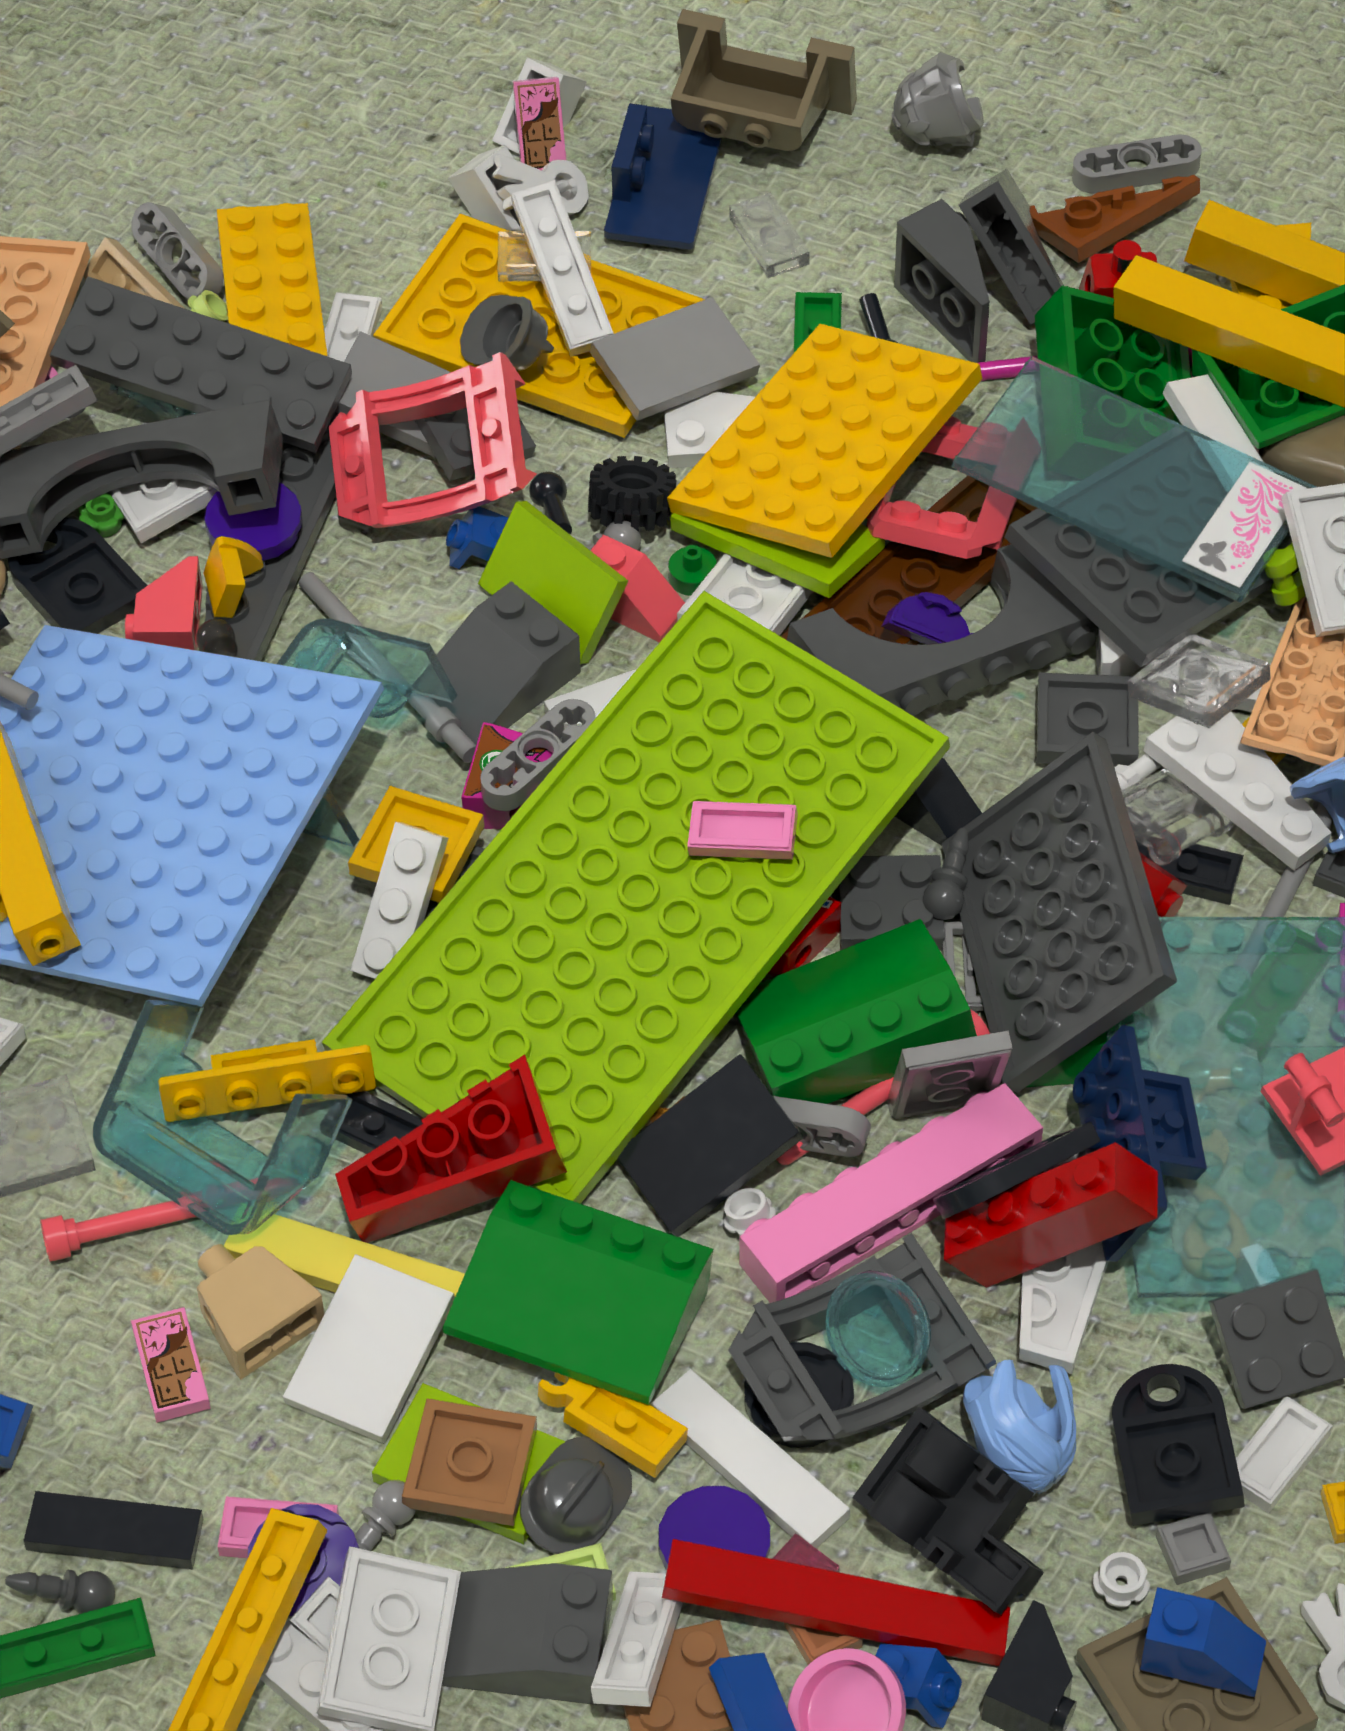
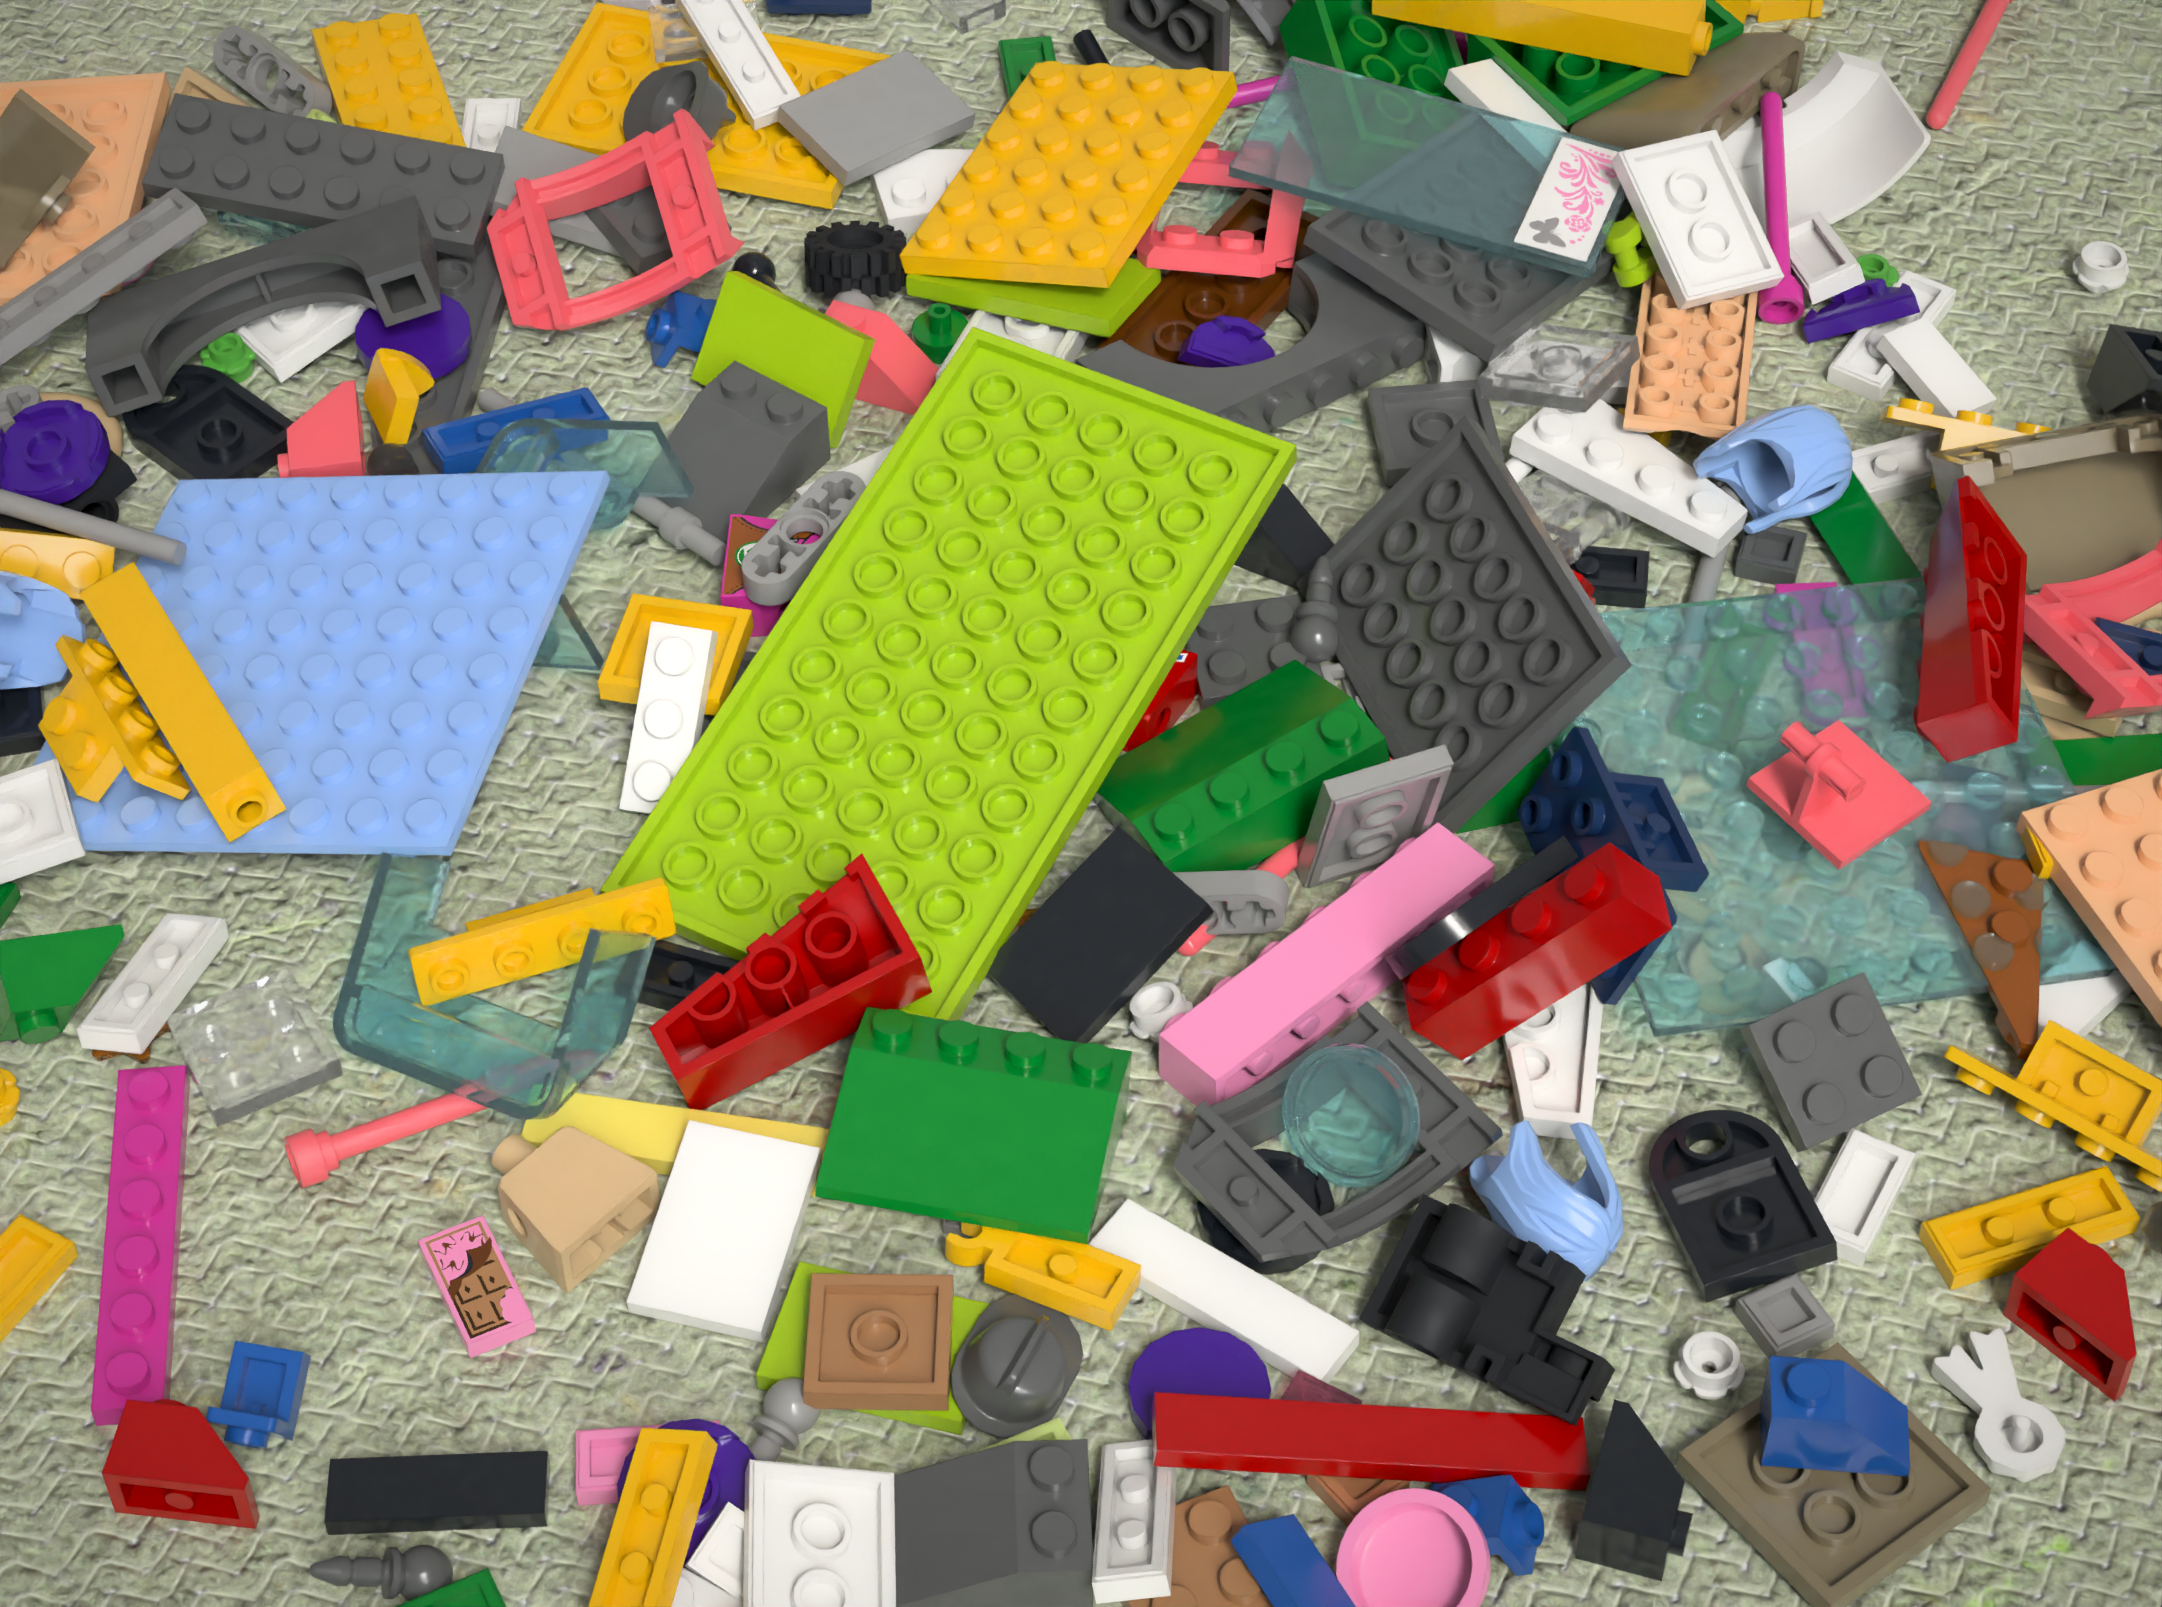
camera: 10 degrees left, 5 degrees down
bright pink tile [687,801,798,860] -> none
none -> blue tile [422,387,611,474]

